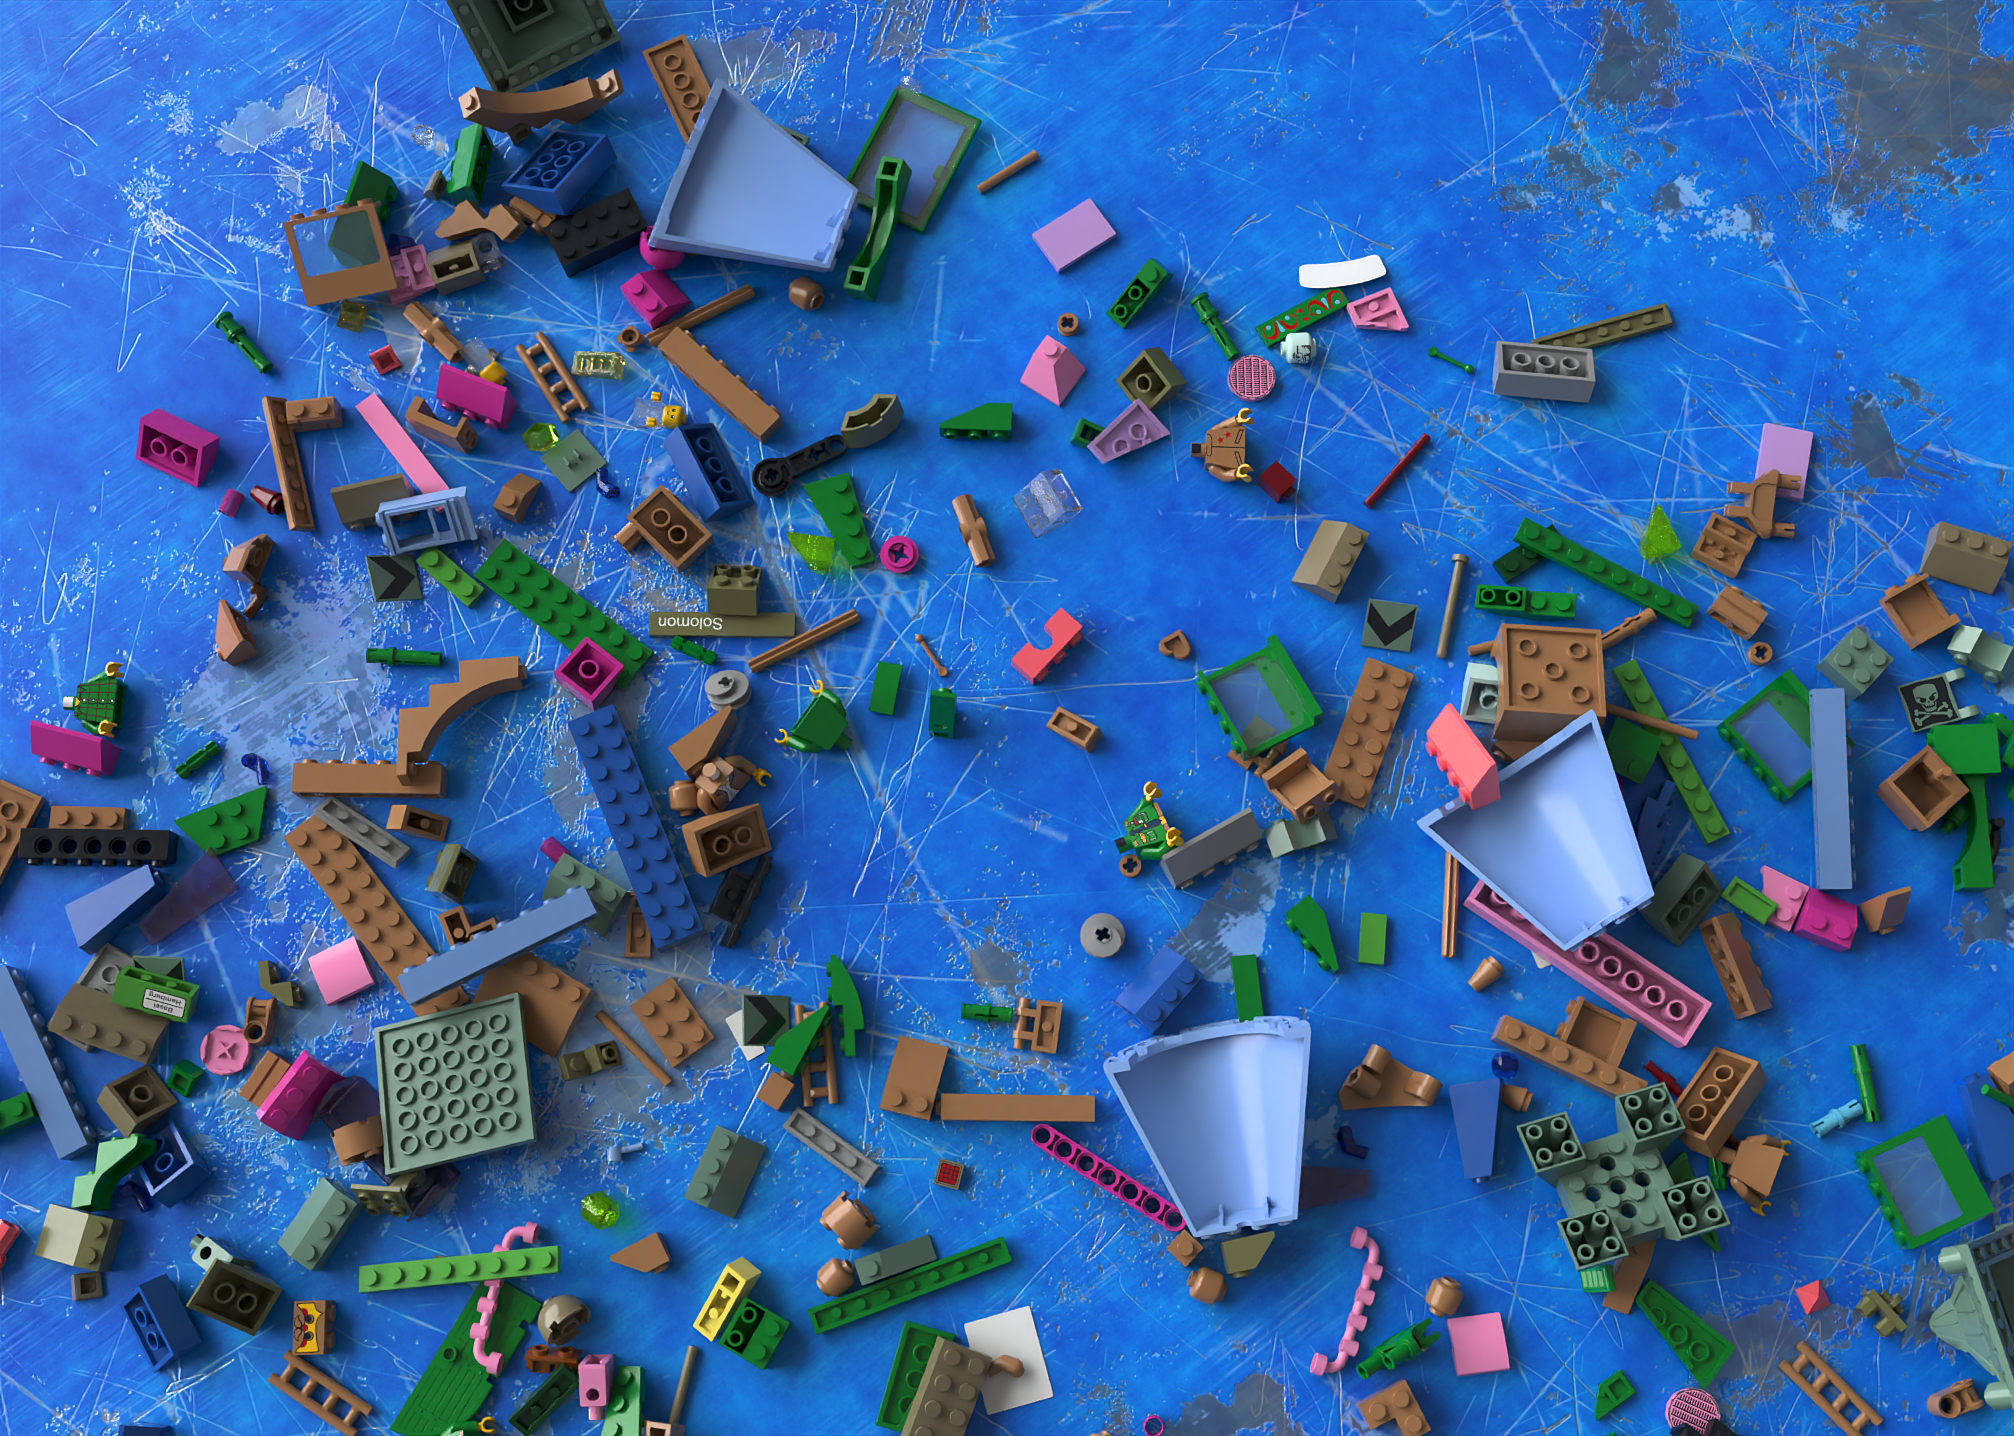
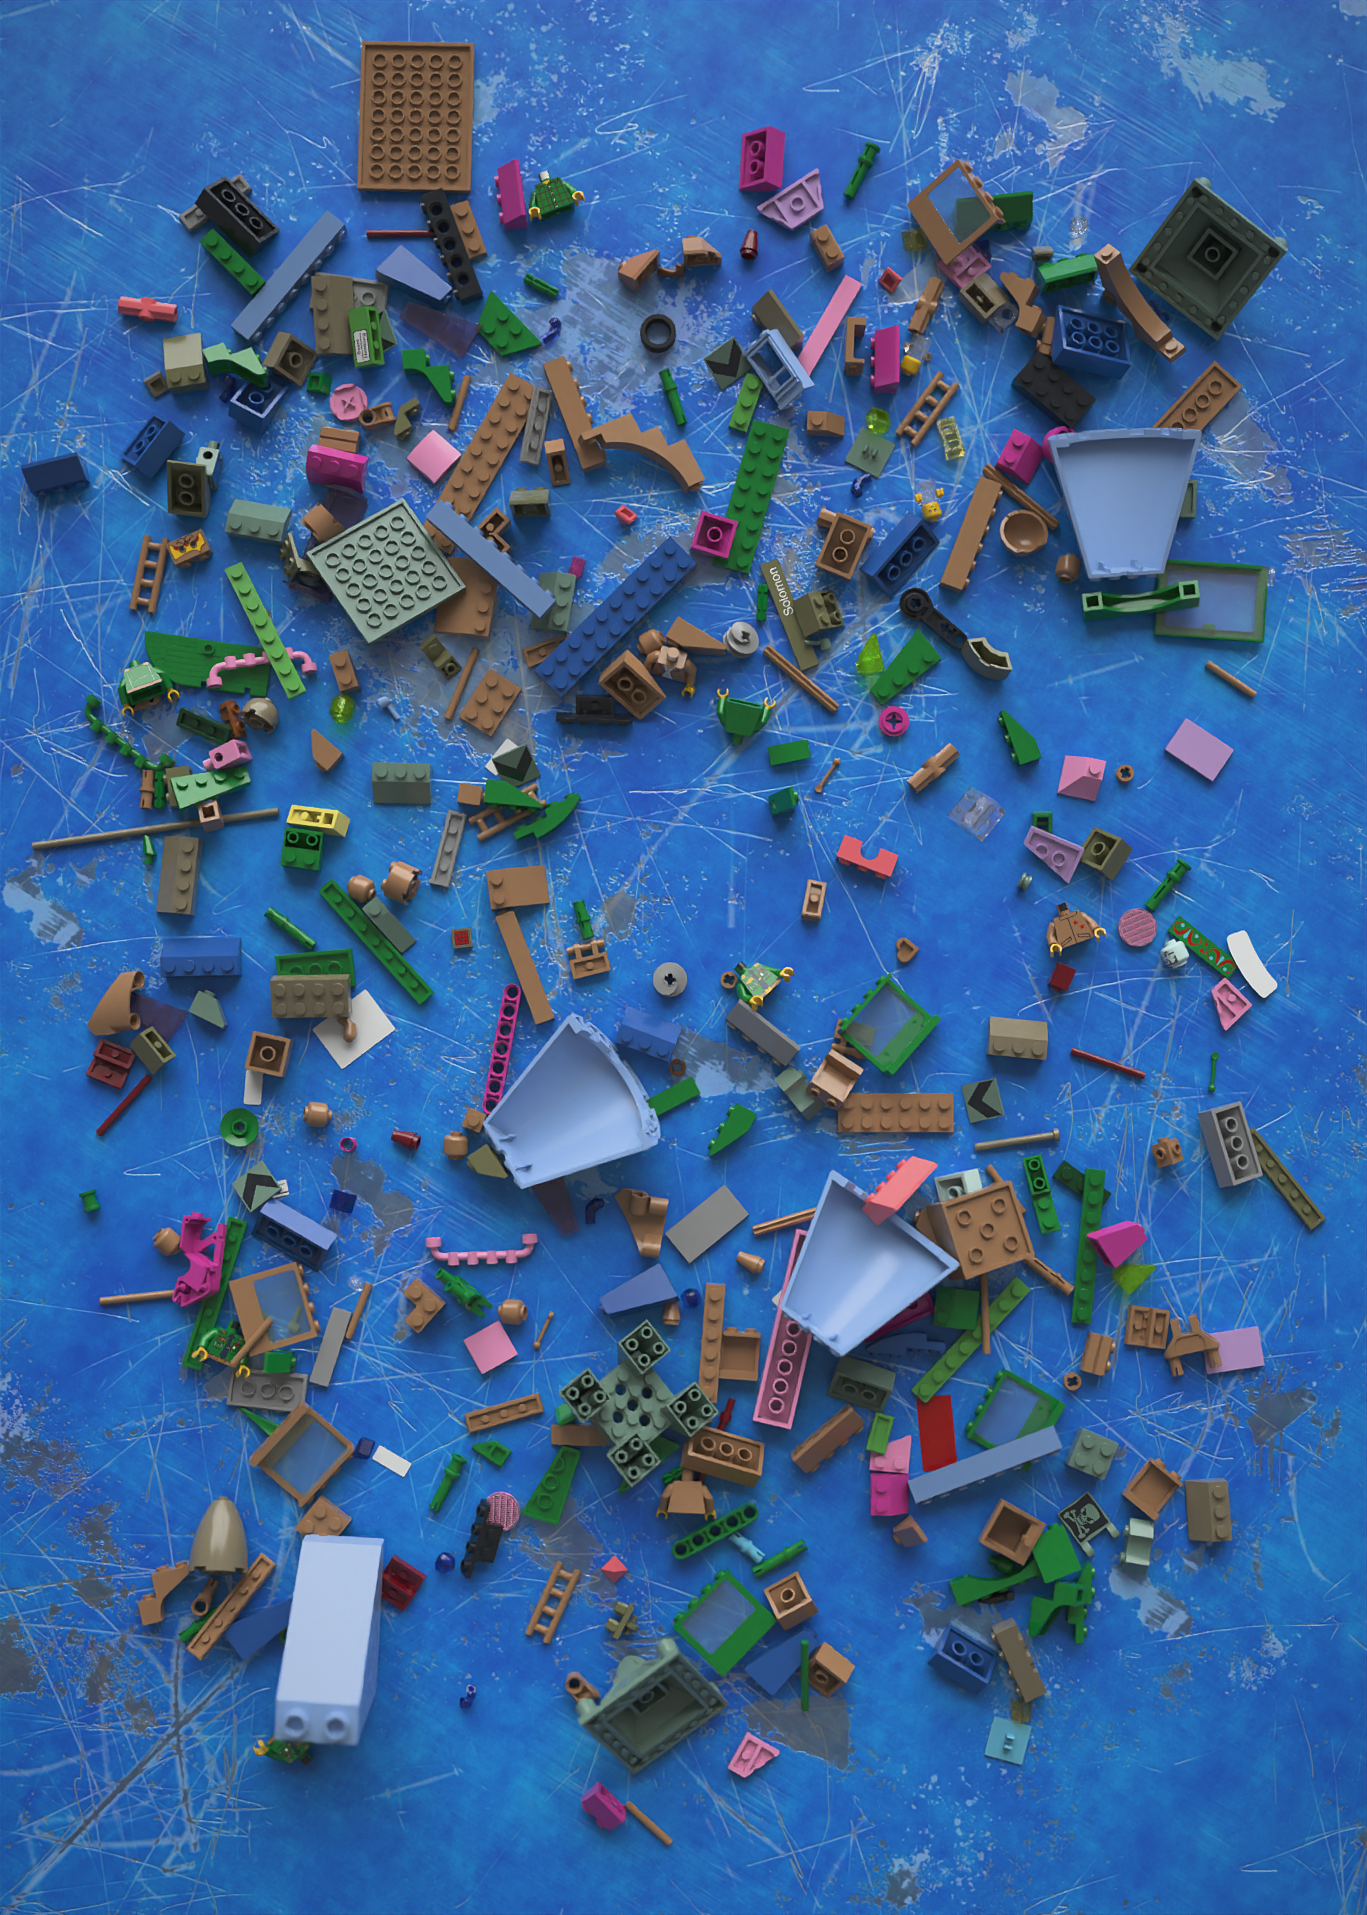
camera: 70 degrees right, 10 degrees up
dark pink piece [218,489,245,518] -> none
medium nougat tile [261,396,315,532] -> none
medium nougat plate [616,325,645,353] -> none
green slope [1106,258,1174,329] -> none
bright green tile [1358,912,1387,966] -> none
none -> green pin [264,906,317,951]
none -> medium nougat brick [329,649,361,695]
none -> dark red bar [367,230,442,238]
none -> dark red cone [391,1130,421,1151]
none -> green arch [402,348,457,407]
none -> medium nougat bar [447,375,472,431]
none -> medium nougat tile [464,1392,544,1433]
none -> medium nougat hinge [533,1311,554,1349]
none -> coral slope [614,505,638,524]
none -> black tyre [640,314,676,353]
none -> light grey tile [665,1184,749,1263]
none -> reddish brown bush [669,1059,686,1076]
none -> green beam [672,1501,758,1559]
none -> lavender wing [757,168,824,231]
none -> medium nougat slope [764,1571,819,1631]
none -> sand green hand [804,638,831,651]
none -> red sticker [916,1395,957,1471]
none -> medium nougat cylinder [999,510,1048,556]
none -> sand green bush [1016,872,1033,892]
none -> dark pink slope [1086,1221,1148,1269]
none -> medium nougat brick [1151,1136,1184,1168]

